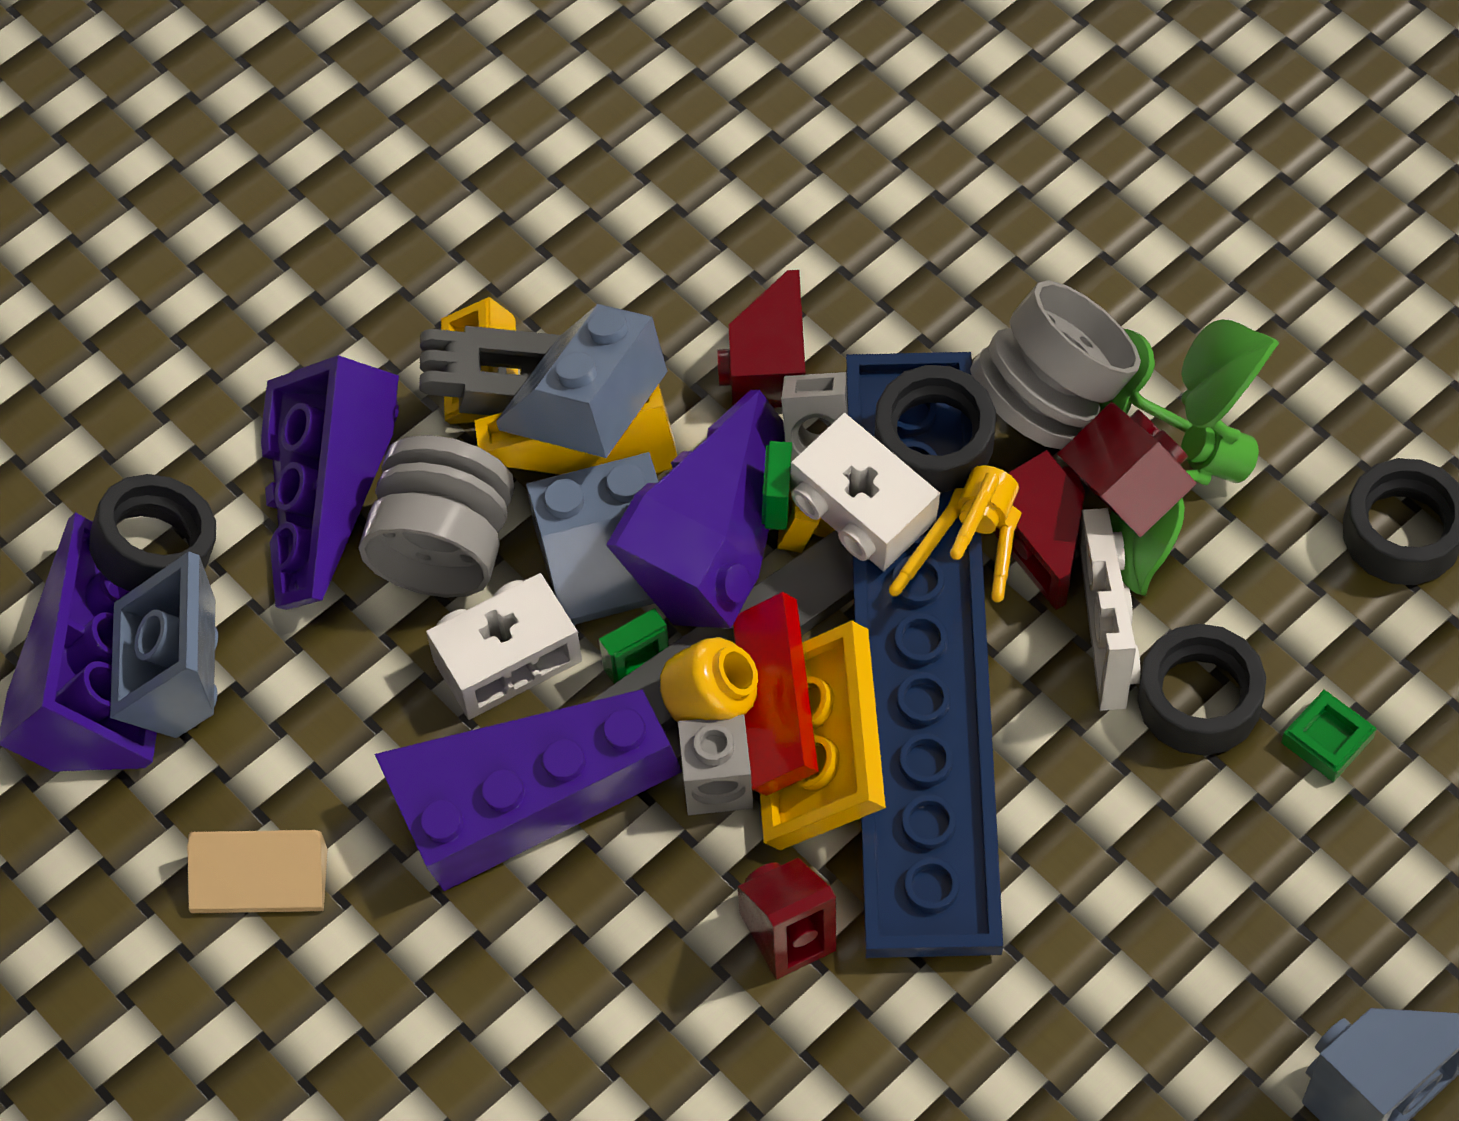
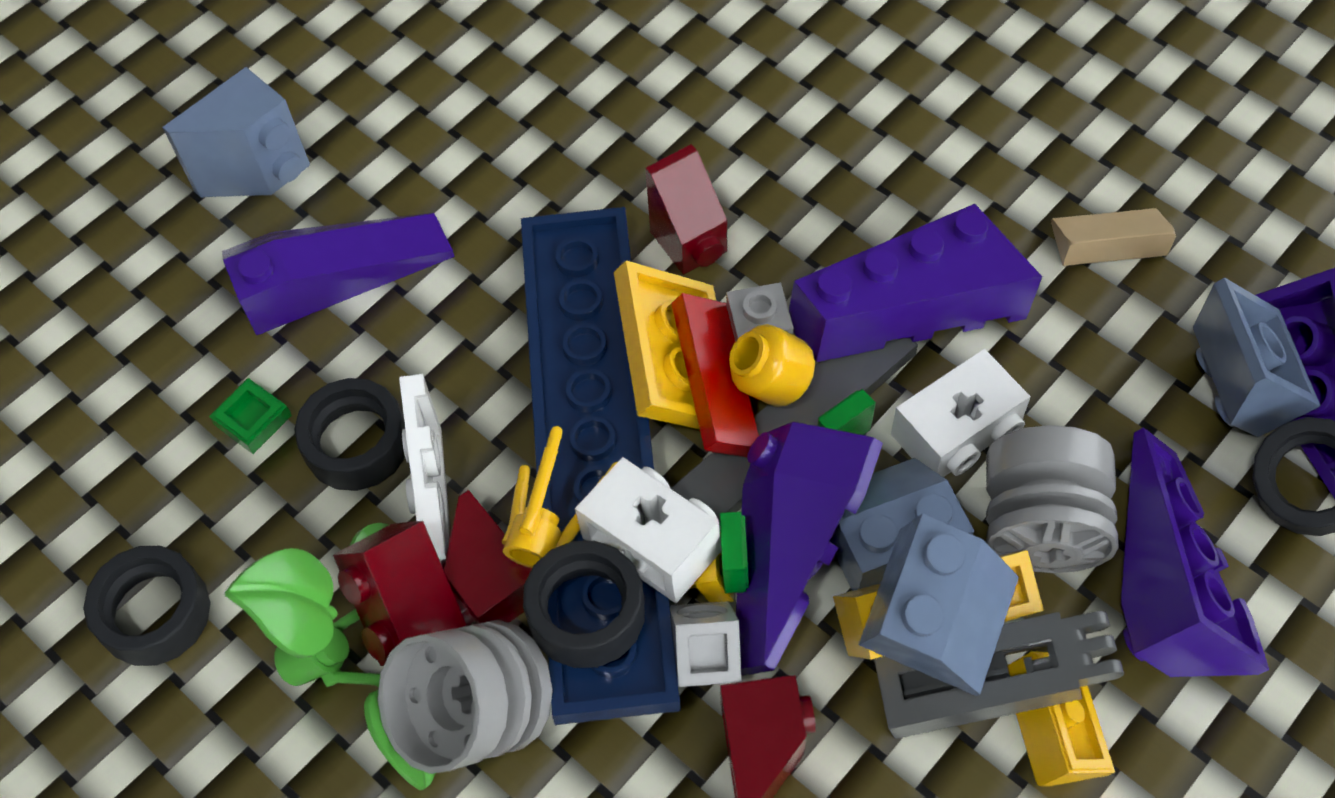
camera: 175 degrees right, 0 degrees up
none -> dark purple wedge [222,213,455,335]

